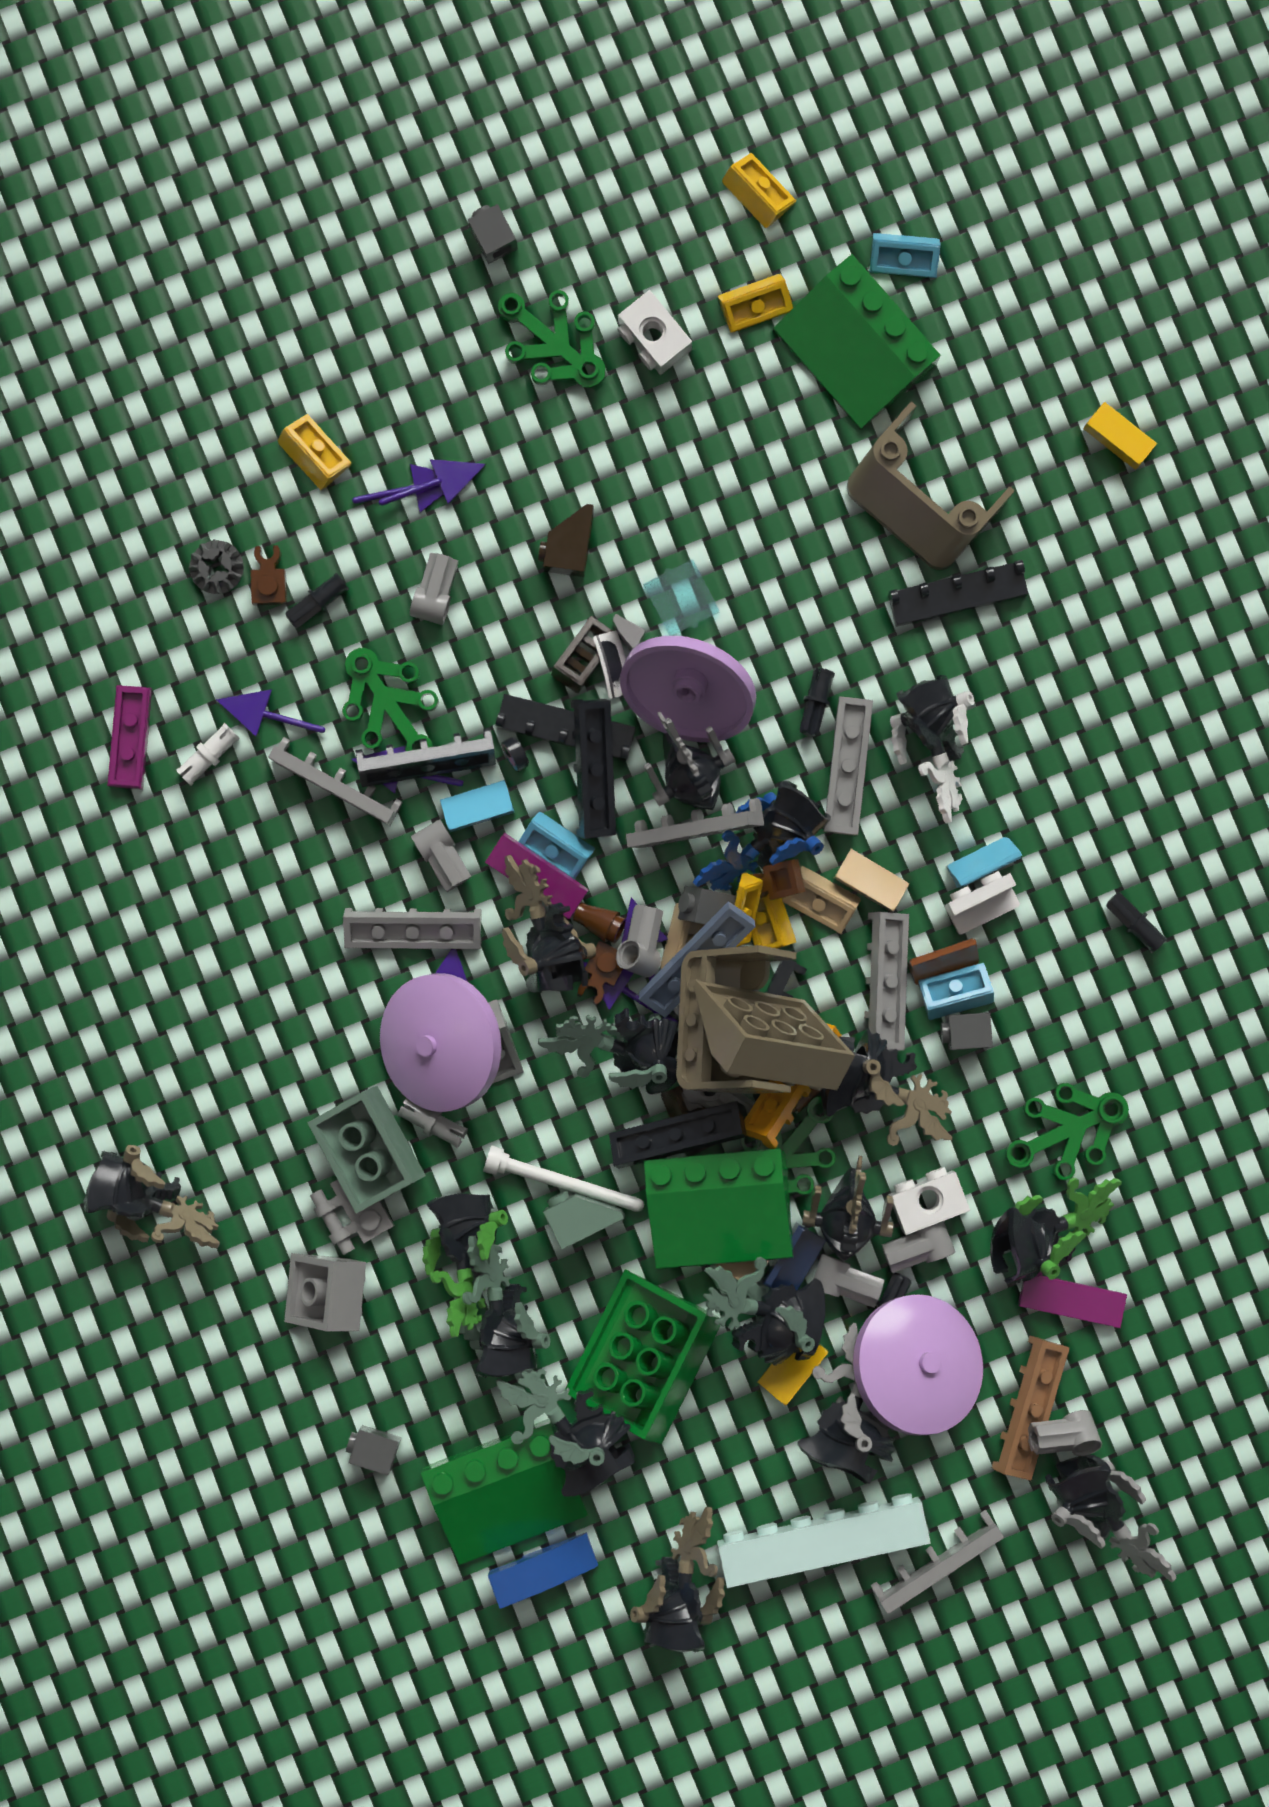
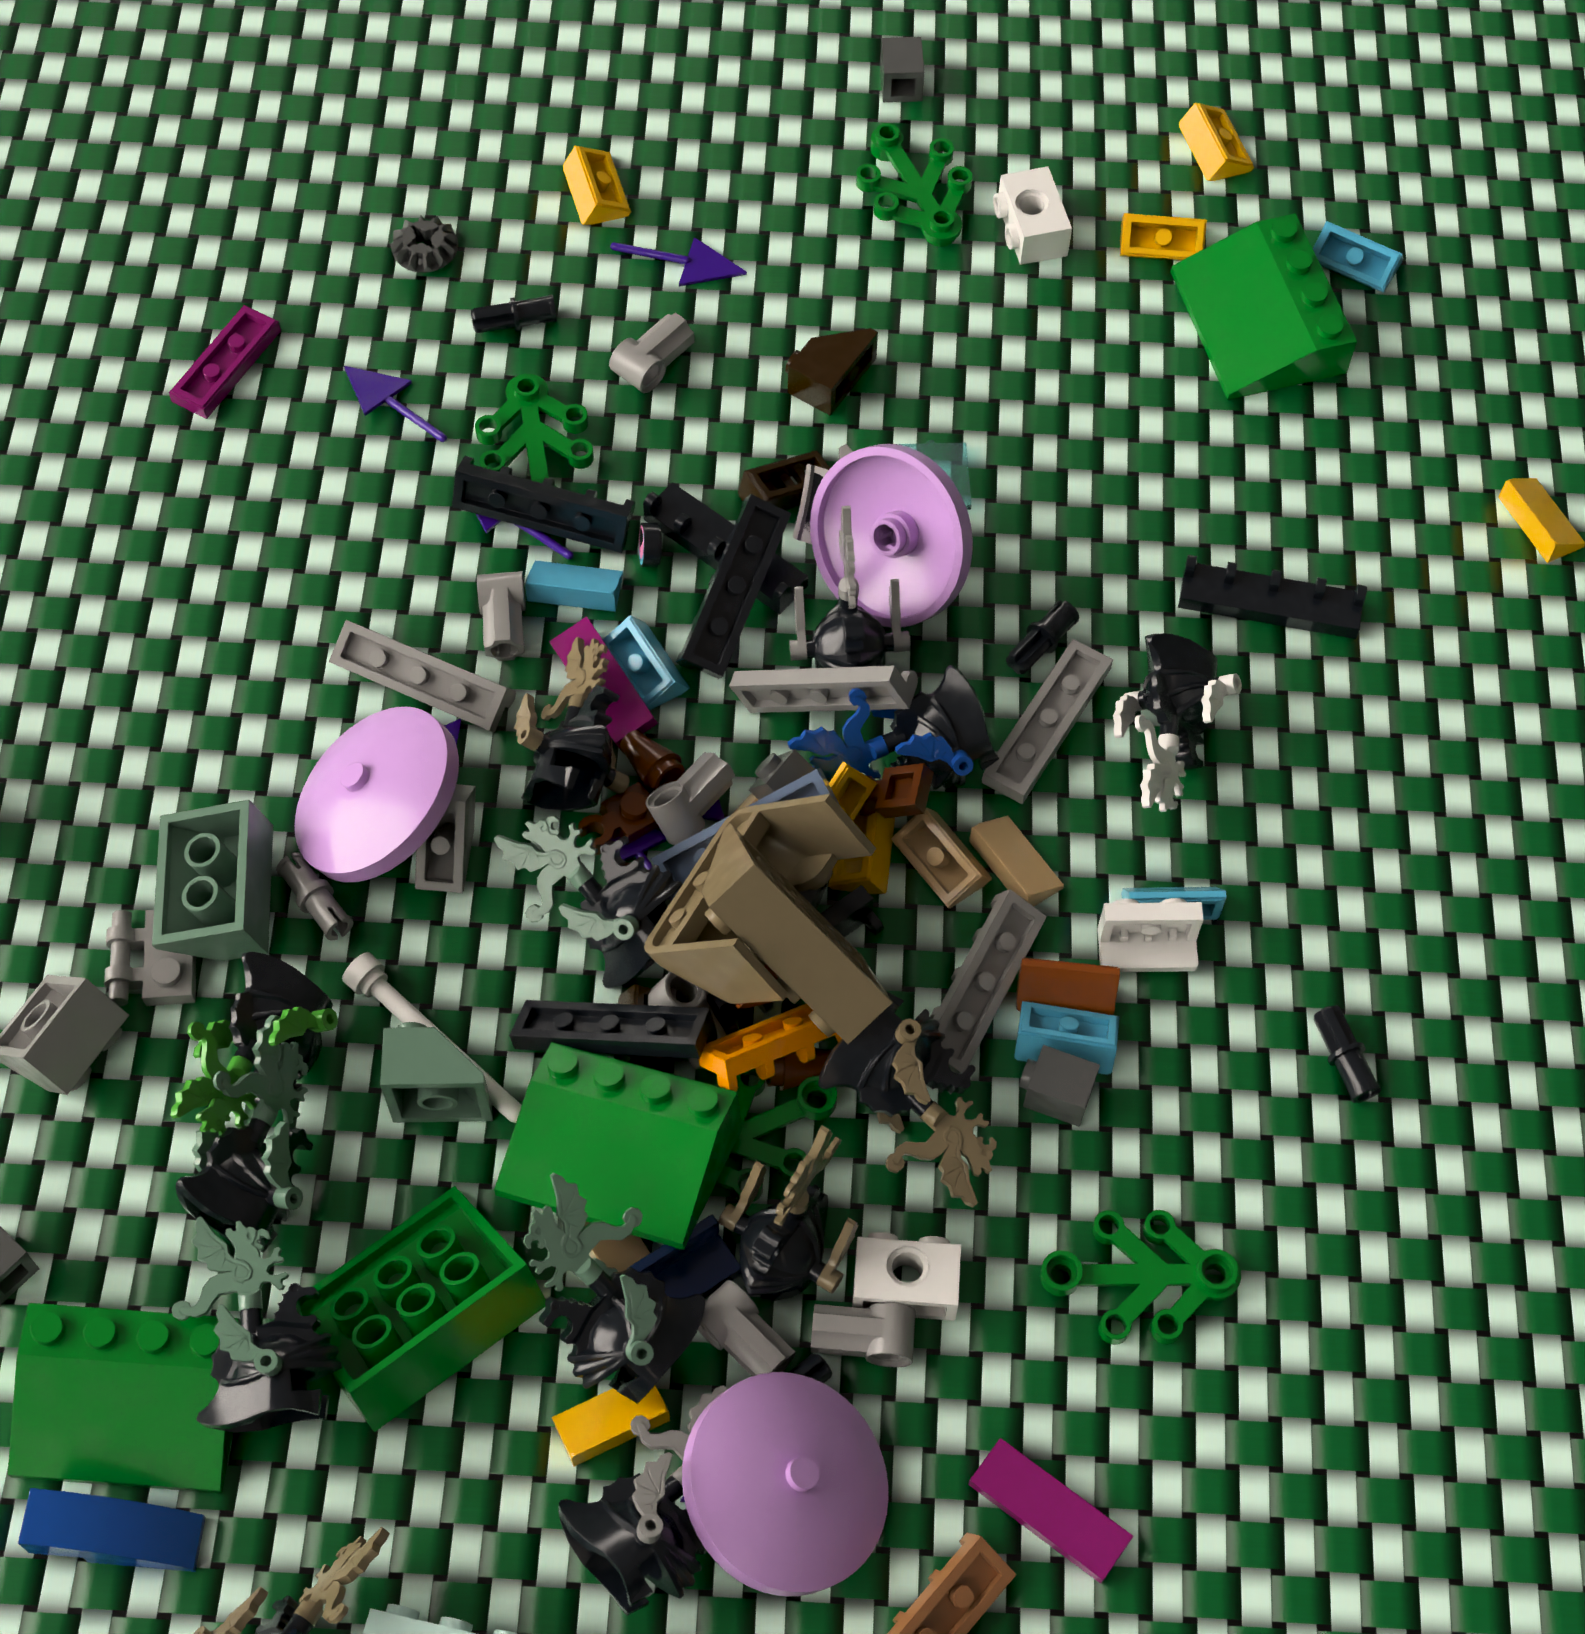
camera: 20 degrees right, 25 degrees down
white pin [176,723,240,786] -> none
reddish brown plate [251,545,287,606] -> none
light grey hinge [268,737,403,826] -> none
dark purple piece [378,459,486,506] -> none
dark tan windscreen [847,401,1015,570] -> none
helmet [990,1178,1122,1284] -> none

